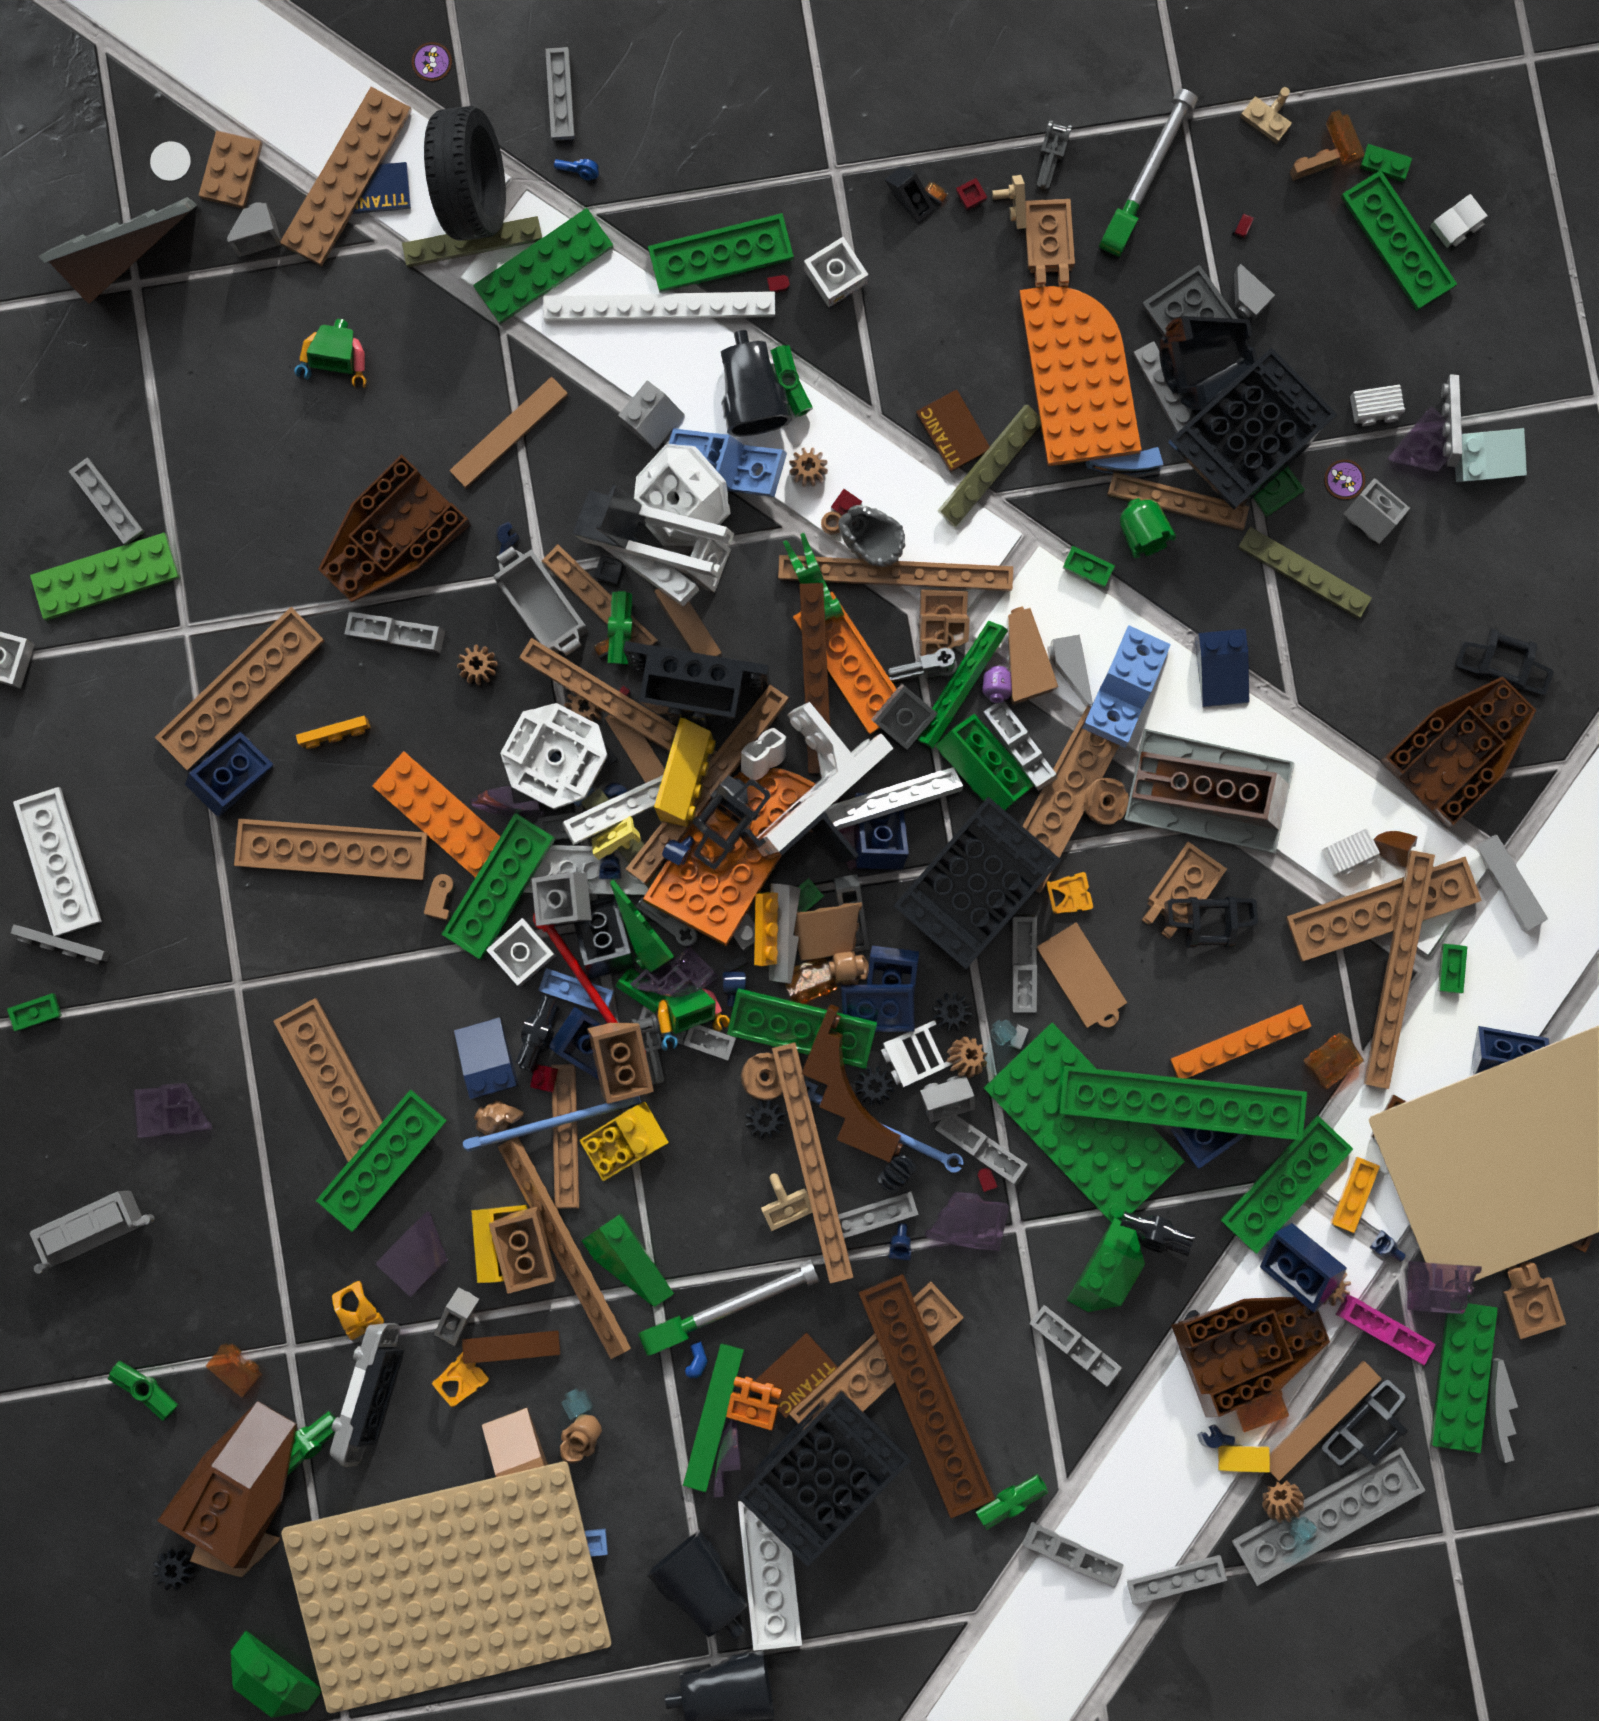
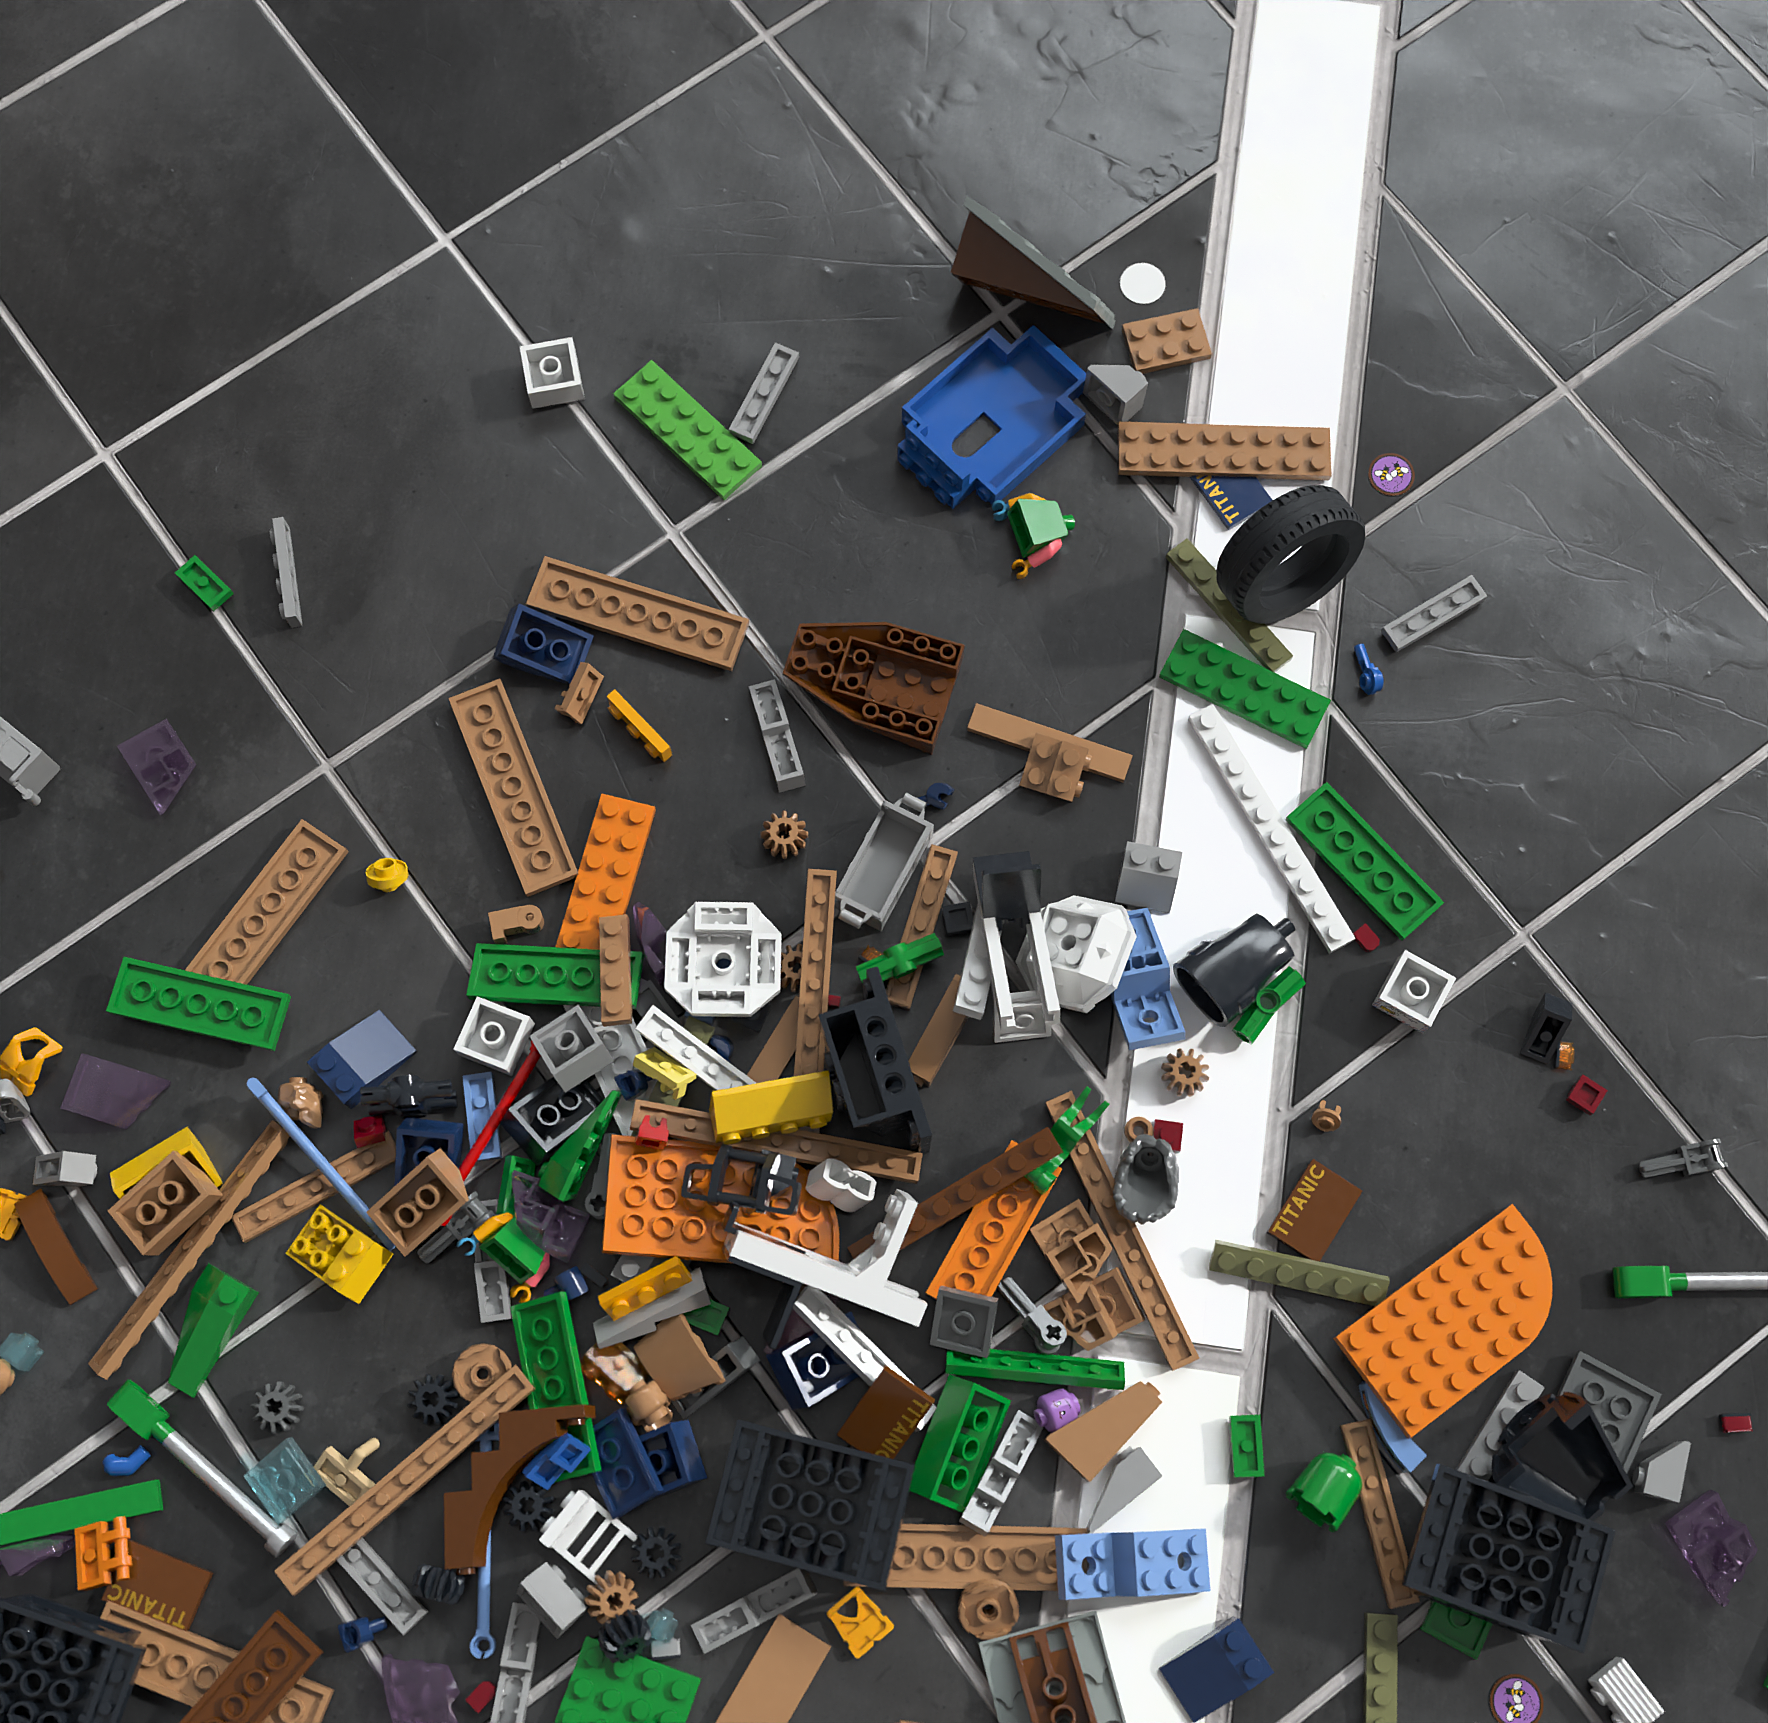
camera: 60 degrees right, 10 degrees down
white plate [13,787,102,937] -> none
dark blue piece [662,836,695,865] -> none
tan plate [992,175,1026,229] -> none
medium nougat tile [1025,199,1075,288] -> none
none -> clear light blue plate [244,1437,326,1525]
none -> dark grey gear [251,1381,304,1434]
none -> yellow plate [365,858,409,892]
none -> blue slope [523,1433,591,1490]
none -> medium nougat plate [555,662,604,724]
none -> black gear [597,1610,652,1664]
none -> medium nougat plate [599,914,632,1027]
none -> tile [635,1115,669,1150]
none -> reddish brown tile [837,1365,935,1459]
none -> blue panel [897,325,1086,509]
none -> medium nougat plate [1019,733,1092,802]
none -> medium nougat slope [1029,1199,1113,1303]
none -> medium nougat plate [1312,1100,1341,1131]
none -> clear purple slope [1665,1489,1758,1607]

